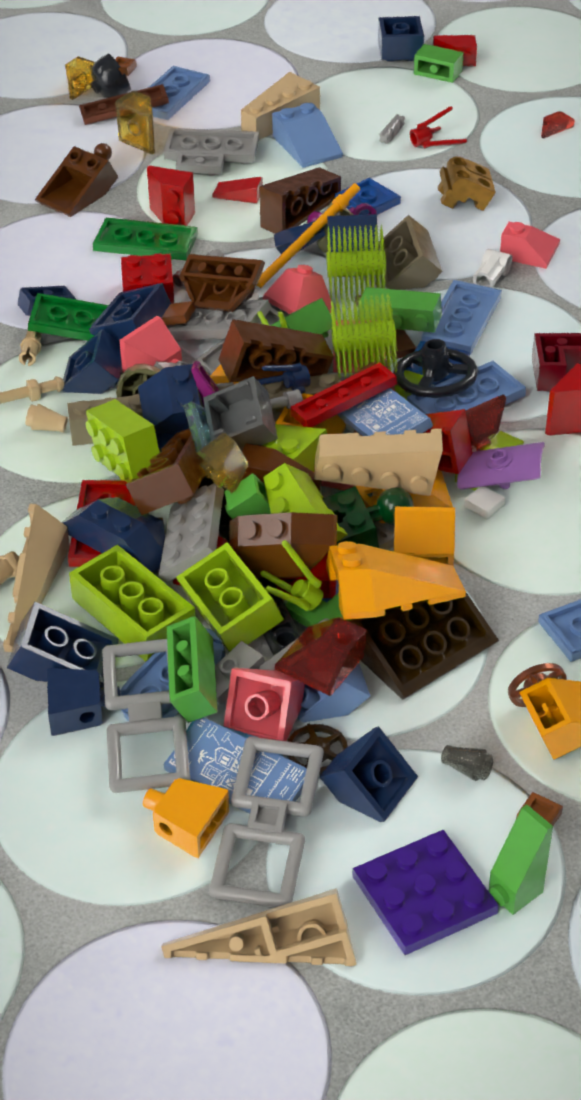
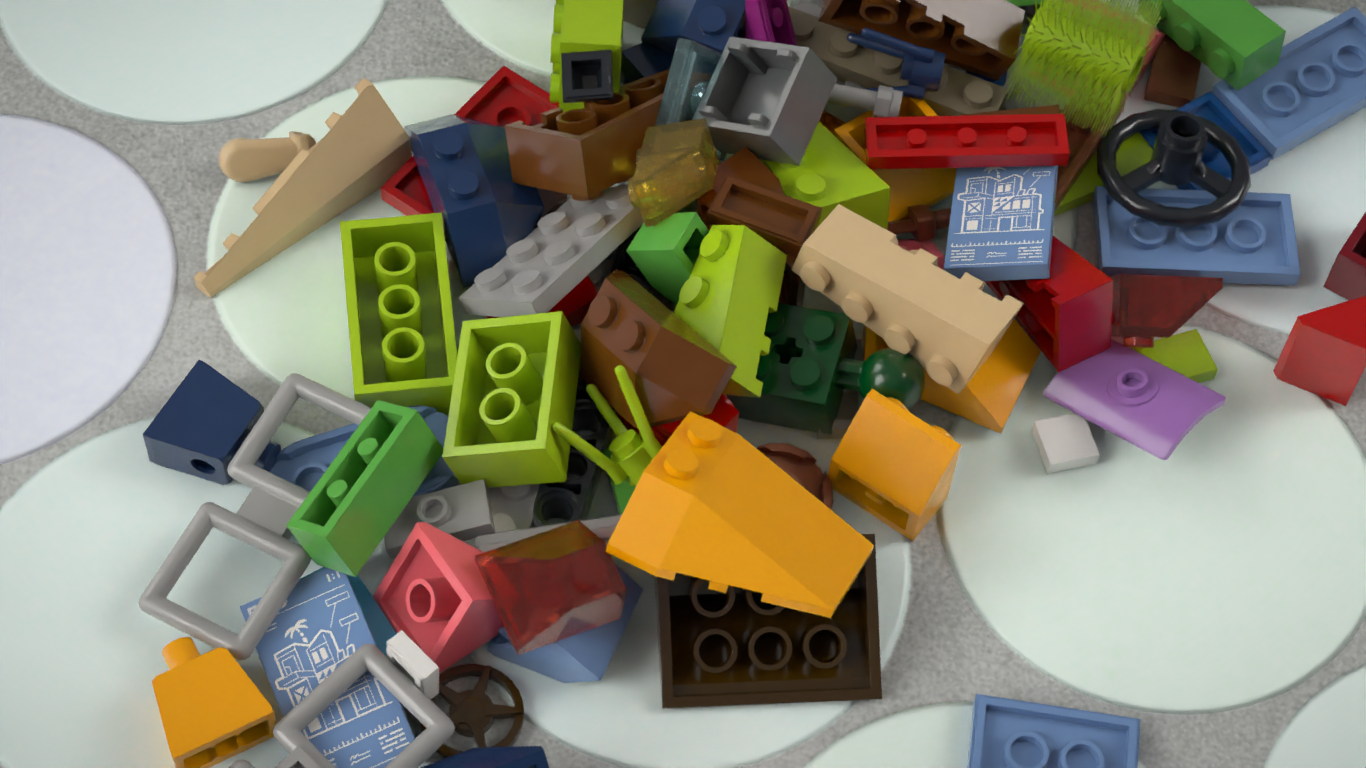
camera: 30 degrees right, 15 degrees up
dark blue slope [7,602,119,688] -> none
none -> white tile [387,630,439,700]
none -> black slope [561,49,614,103]
none -> reddish brown tile [706,174,822,256]

